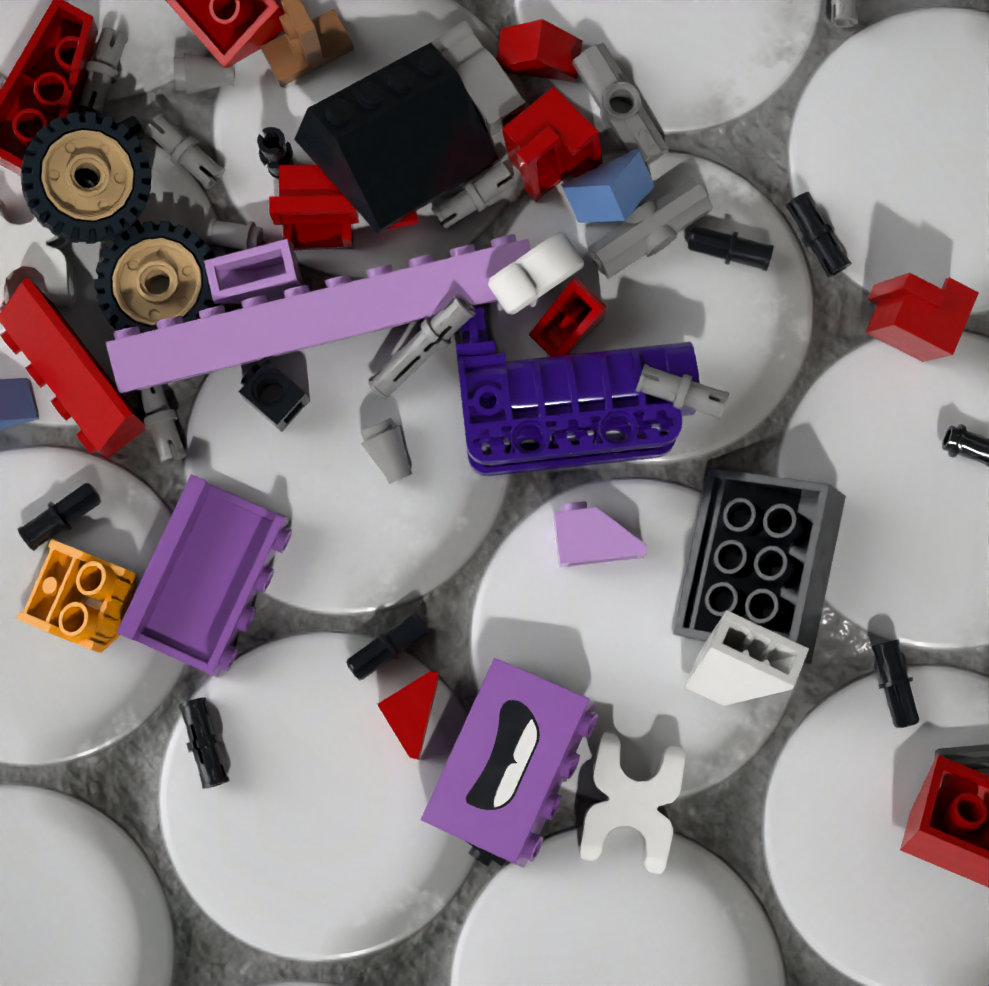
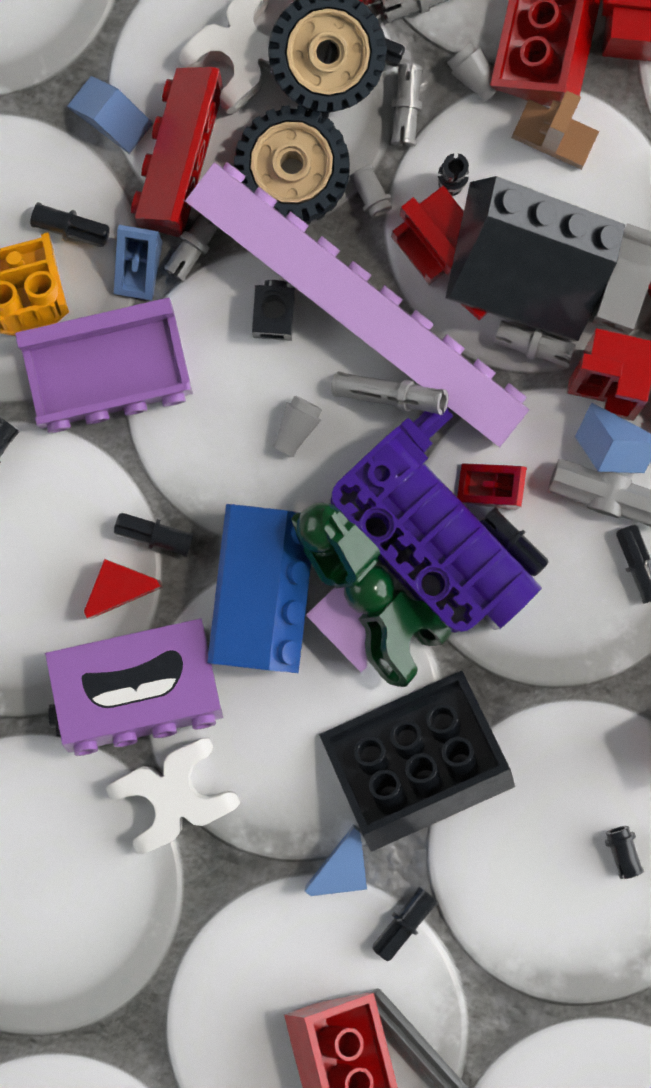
camera: 50 degrees right, 5 degrees up
lavender slope [204,239,303,304] -> none
white animal [488,232,584,315] -> none
light grey pin [636,364,730,420] -> none
white slope [685,610,809,706] -> none
none -> medium blue slope [114,225,163,301]
none -> blue slope [207,504,311,673]
none -> dark green piece [291,502,452,687]
none -> medium blue slope [305,824,367,896]
none -> black axle [480,507,549,577]

